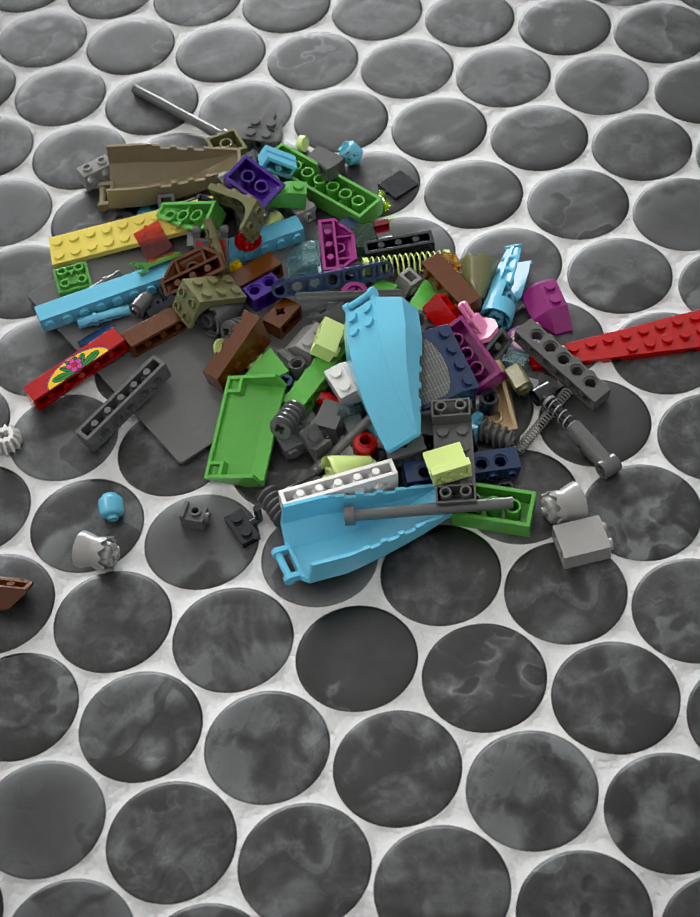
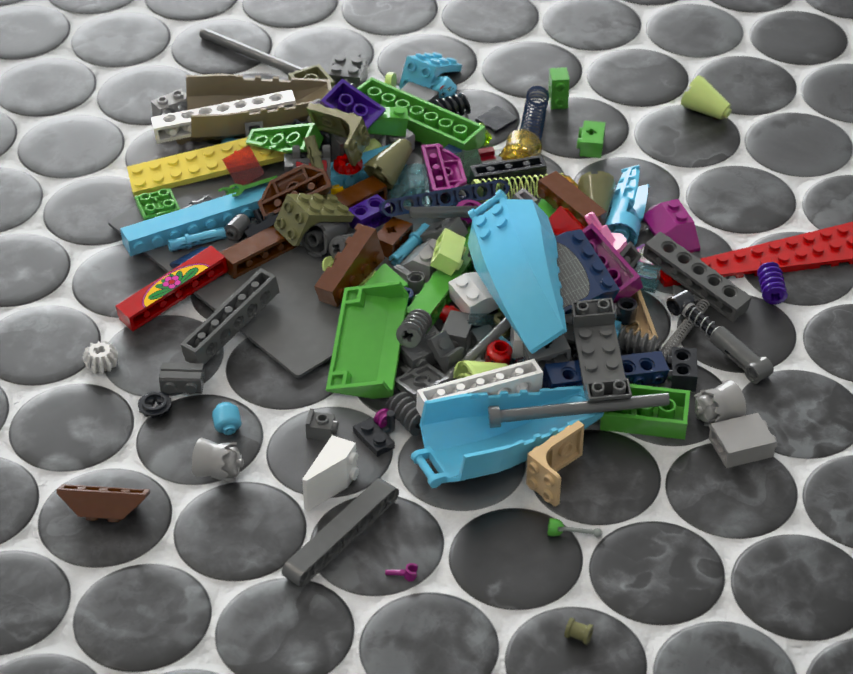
camera: 10 degrees left, 10 degrees down
medium azure brick [258,145,297,179] -> none
dark grey slope [317,156,339,182] -> none
yellowish green bracket [423,442,472,487] -> none
olive brick [503,362,534,397] -> none
none -> black gear [138,391,172,418]
none -> white brick [151,90,296,144]
none -> dark grey brick [159,362,205,394]
none -> dark grey beam [281,478,399,587]
none -> white slope [302,435,359,511]
none -> olive cone [364,139,413,190]
none -> magenta bush [374,408,388,428]
none -> magenta hand [385,563,418,581]
none -> medium azure pin [389,223,429,266]
none -> dark grey plate [395,363,450,402]
none -> medium azure bracket [399,52,462,89]
none -> black piece [432,93,471,116]
none -> clear yellow hat [499,129,542,161]
none -> dark blue piece [517,86,549,156]
none -> tan bracket [526,420,584,507]
none -> hinge [547,518,602,537]
none -> bright green brick [548,67,570,109]
none -> olive bush [564,617,594,645]
none -> bright green brick [577,120,606,158]
none -> black brick [667,347,698,392]
none -> yellowish green cone [681,75,732,120]
none -> dark purple piece [757,262,788,304]

